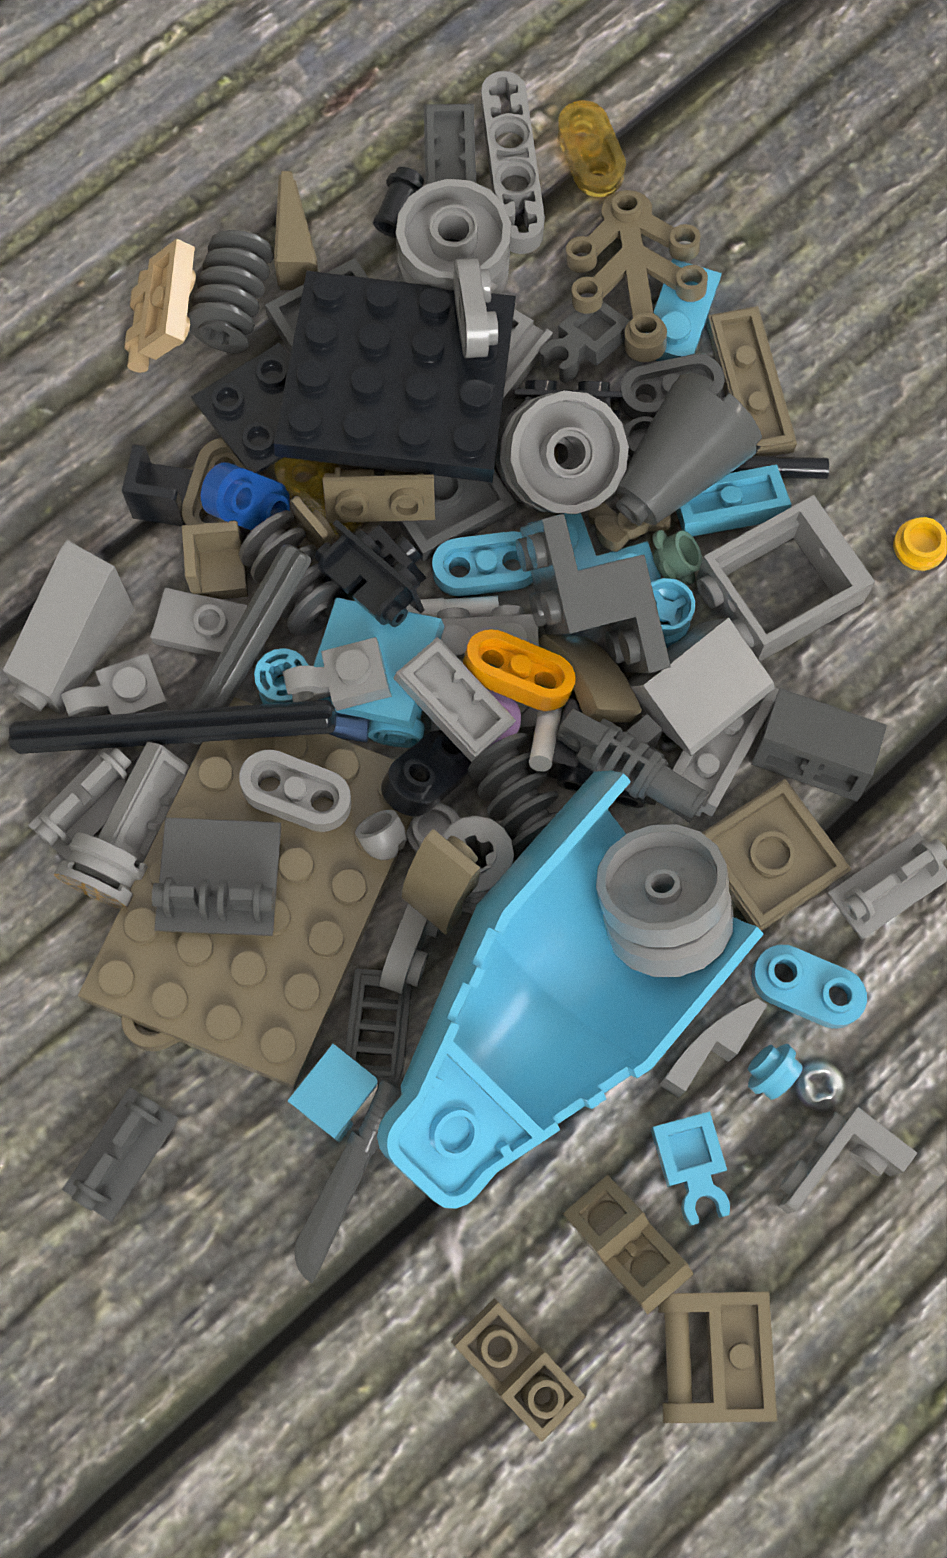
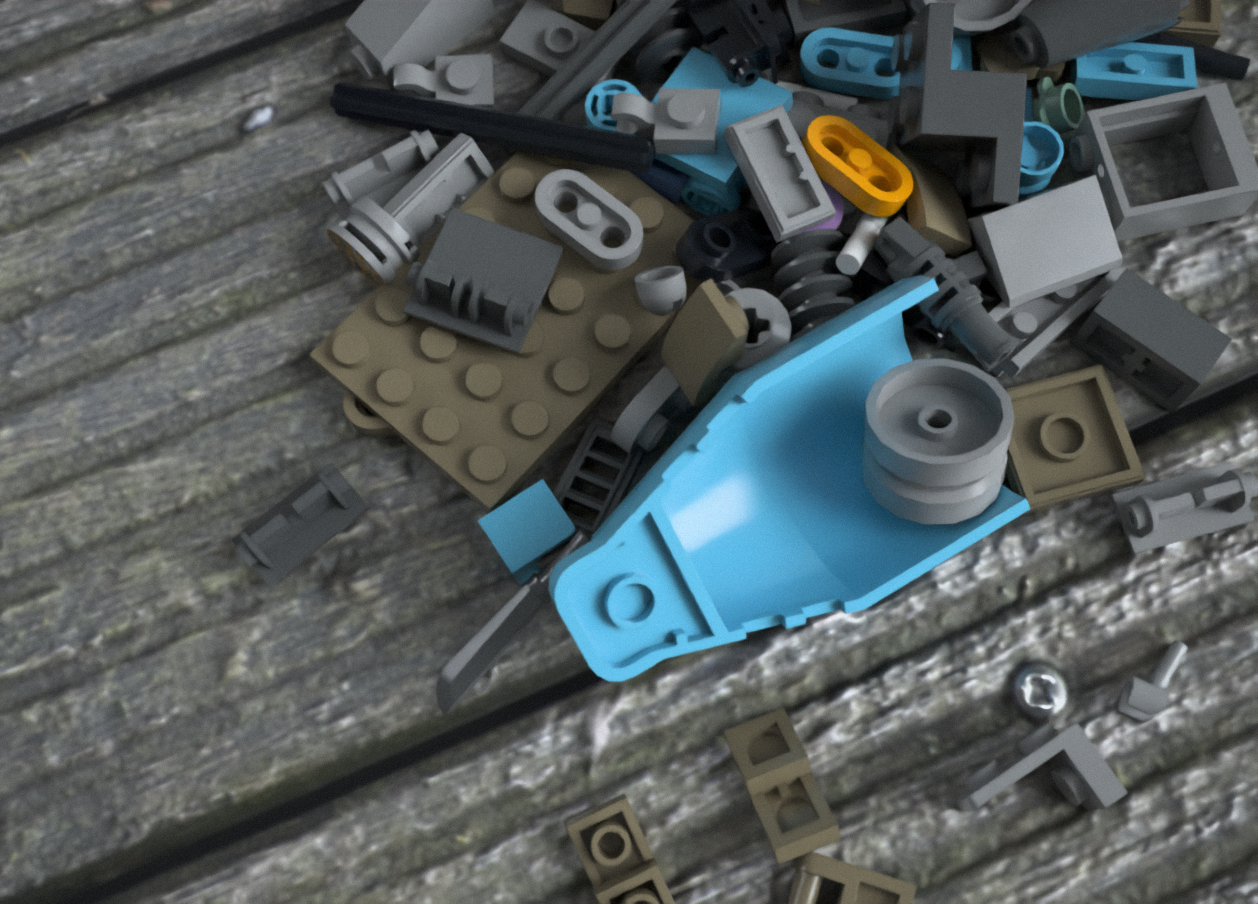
camera: 25 degrees right, 0 degrees up
medium azure plate [651,1112,730,1226] -> none
light grey slope [659,998,768,1098] -> none
medium azure plate [748,1044,803,1100] -> none
medium azure plate [751,945,867,1029] -> none
none -> light grey hand [1117,640,1188,721]

